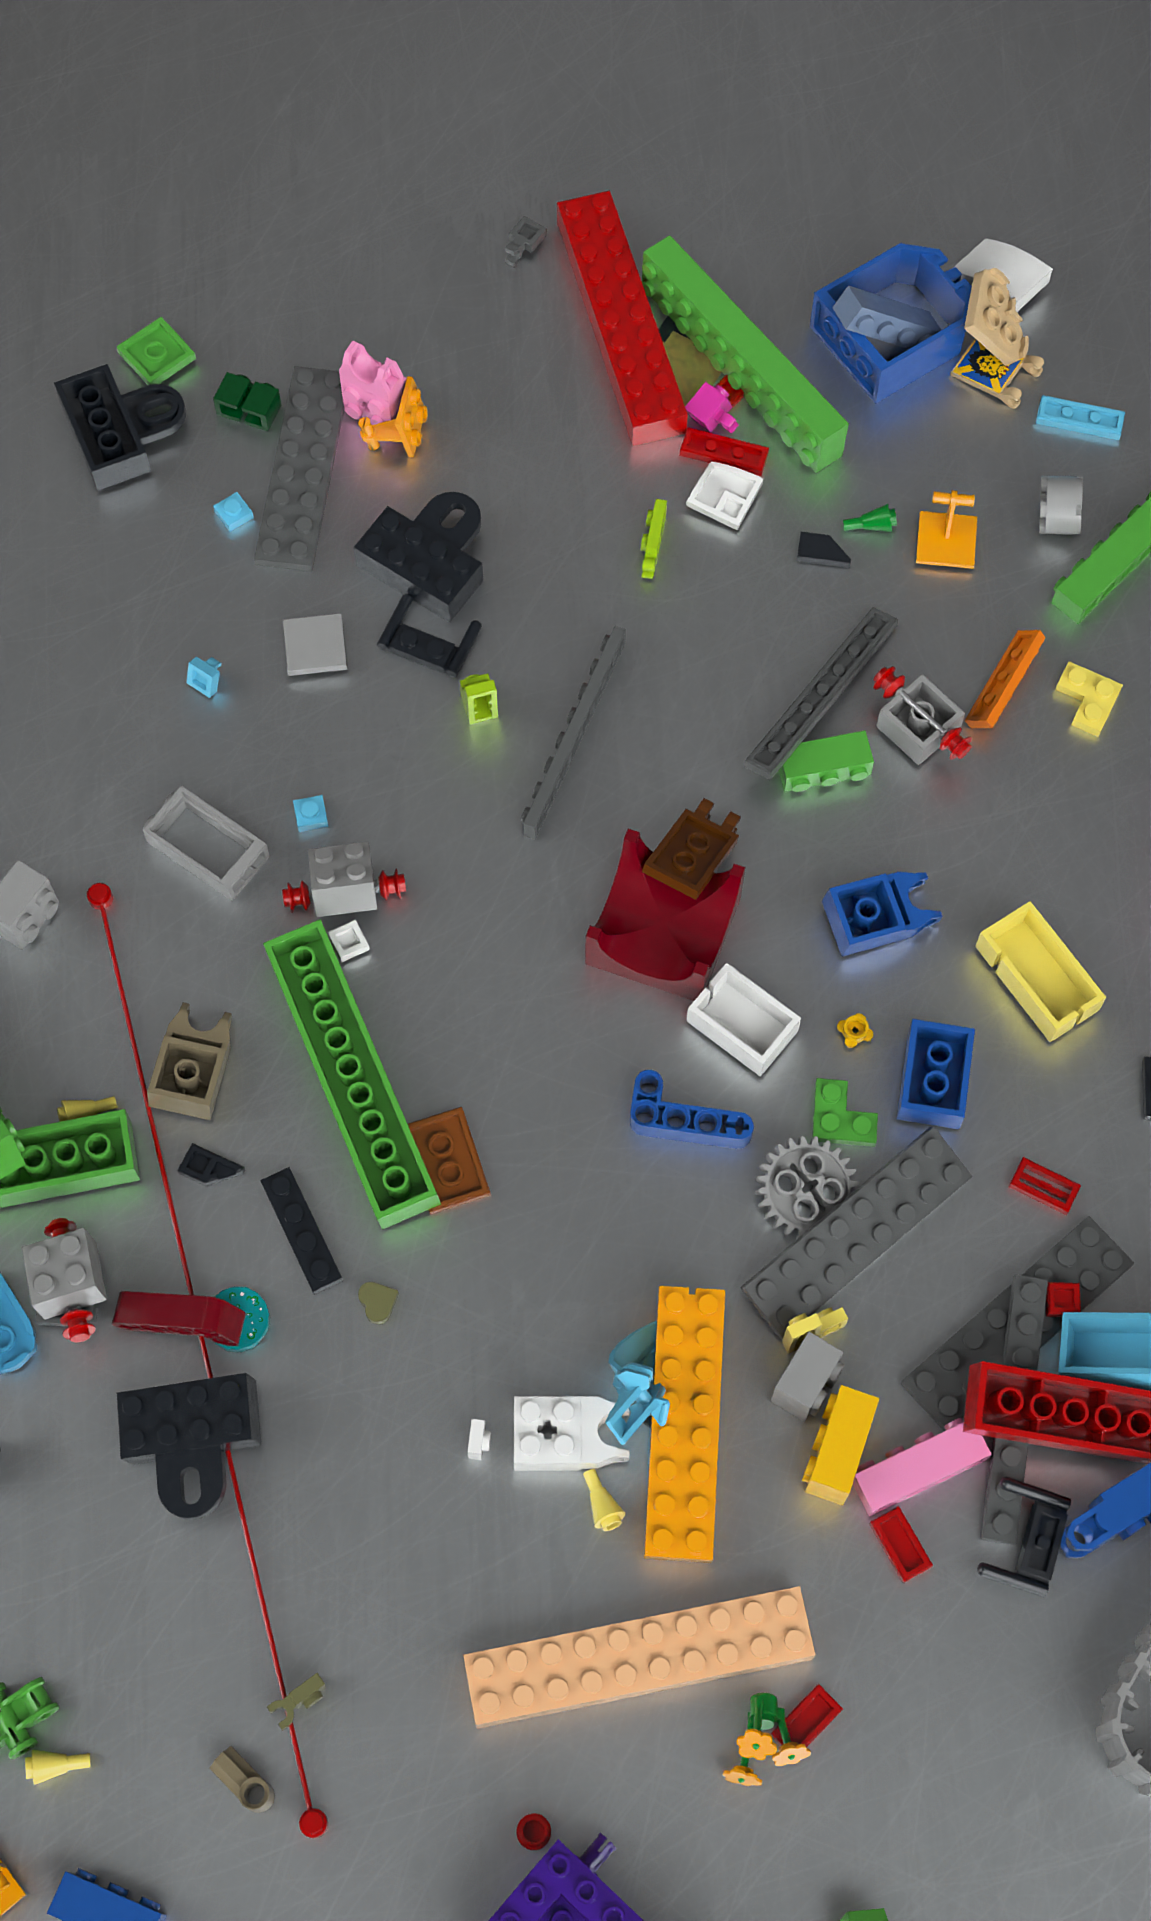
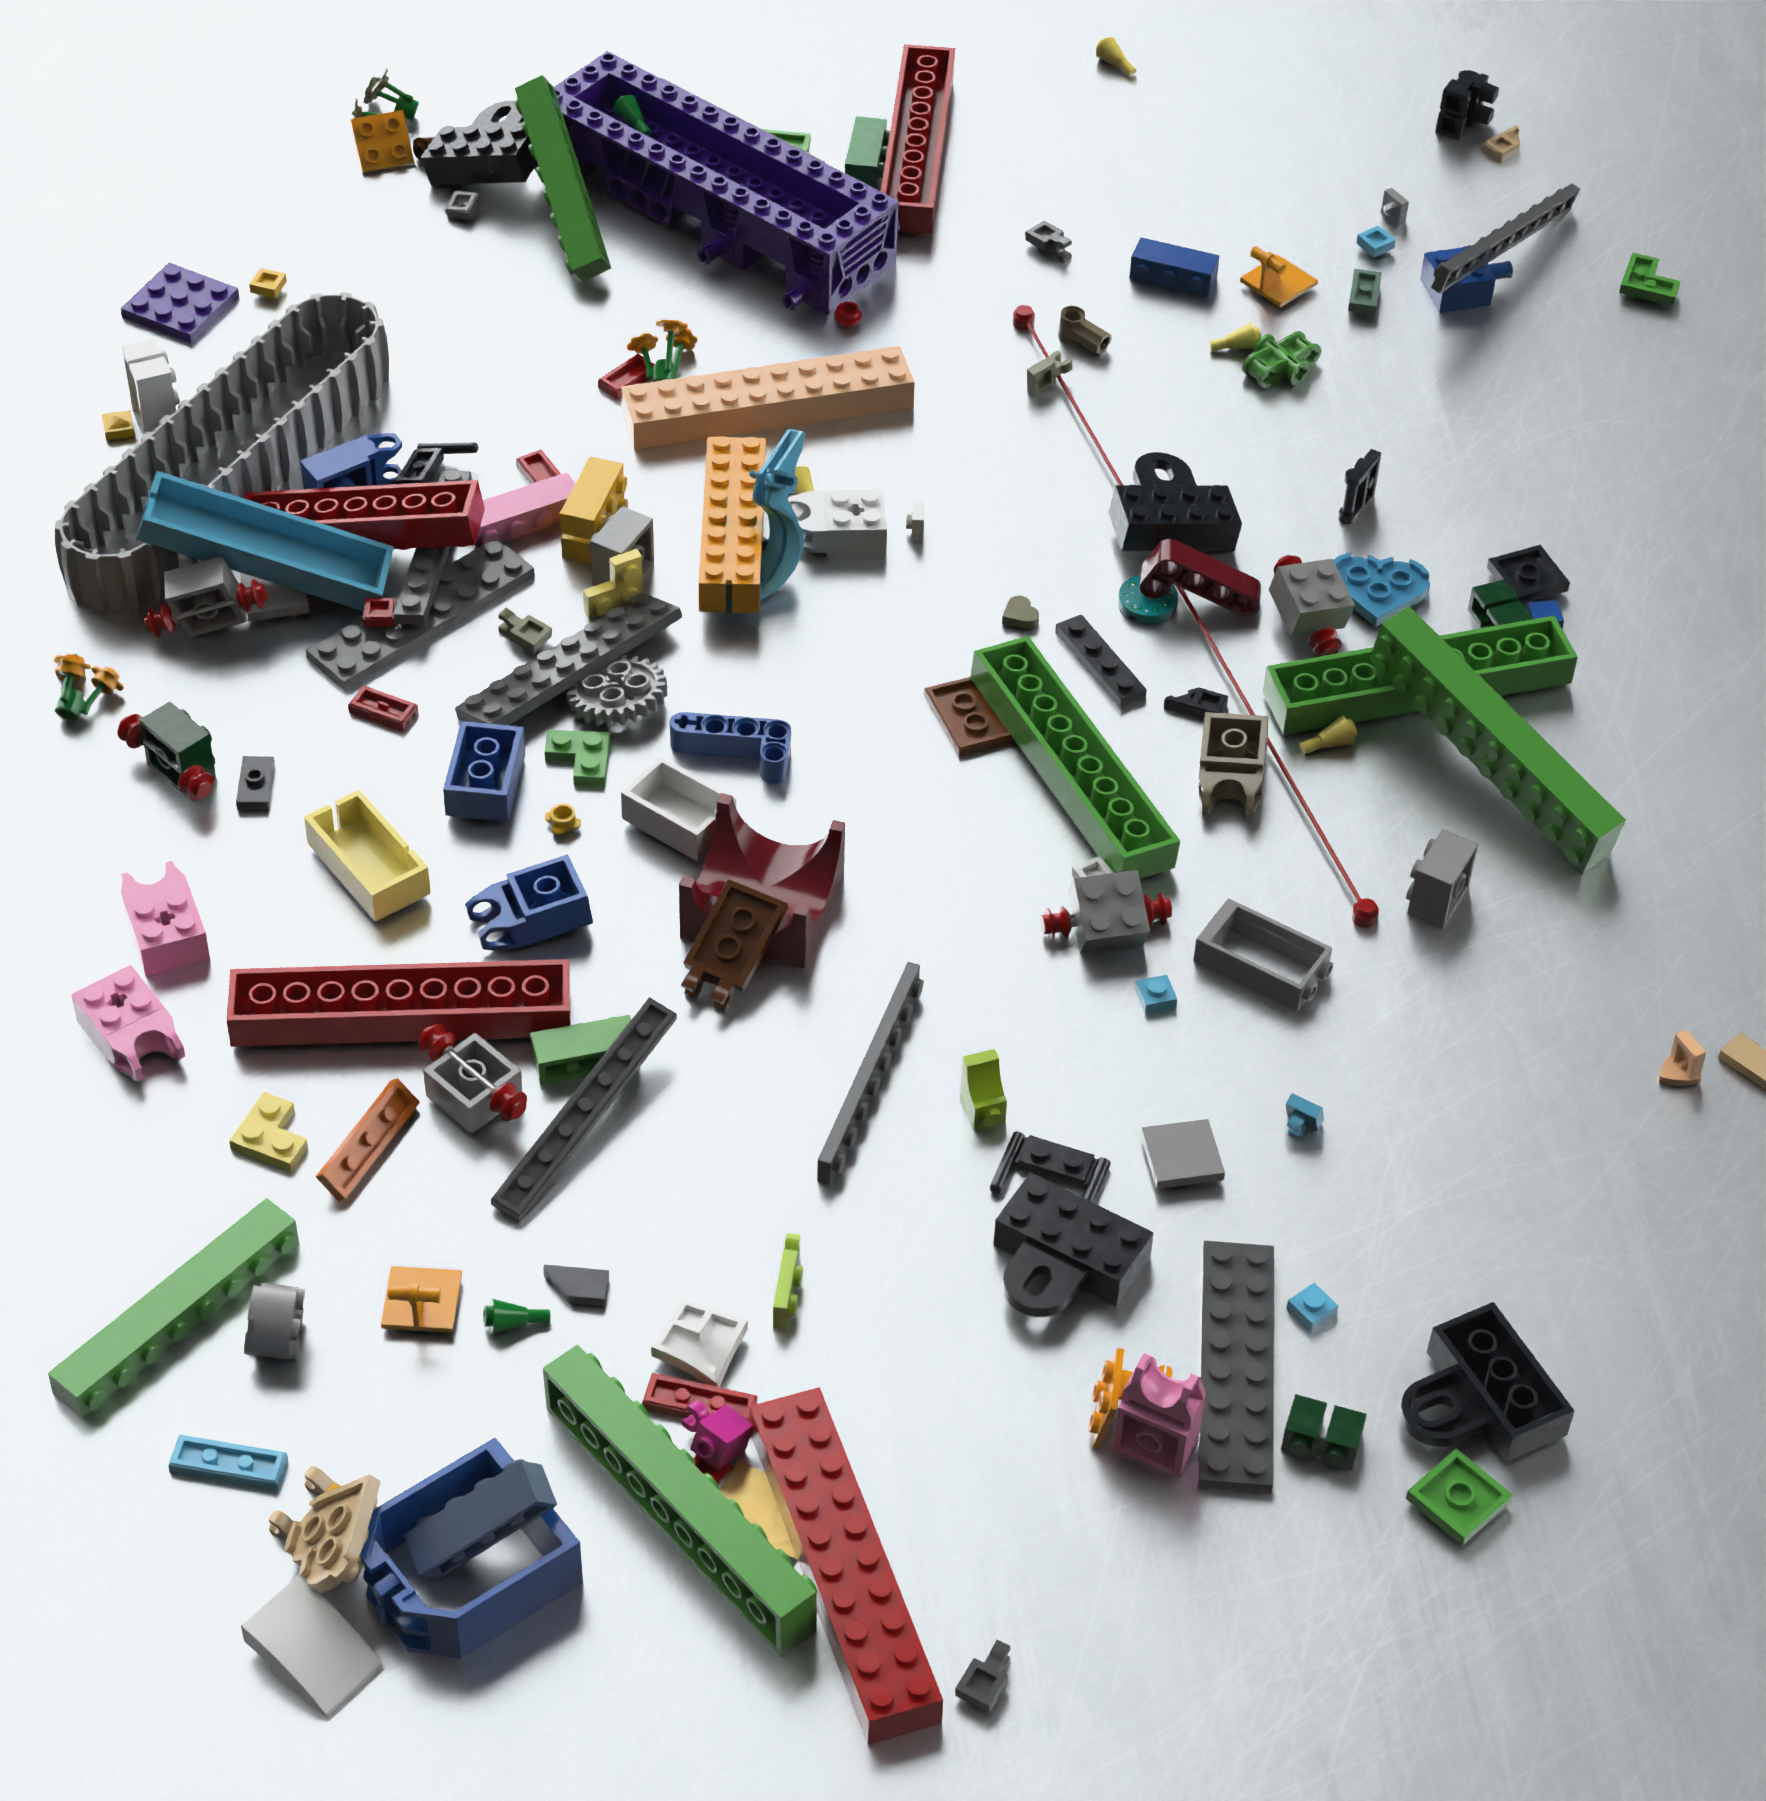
camera: 175 degrees right, 20 degrees down
none -> red brick [226,959,571,1047]
none -> olive plate [498,607,553,654]

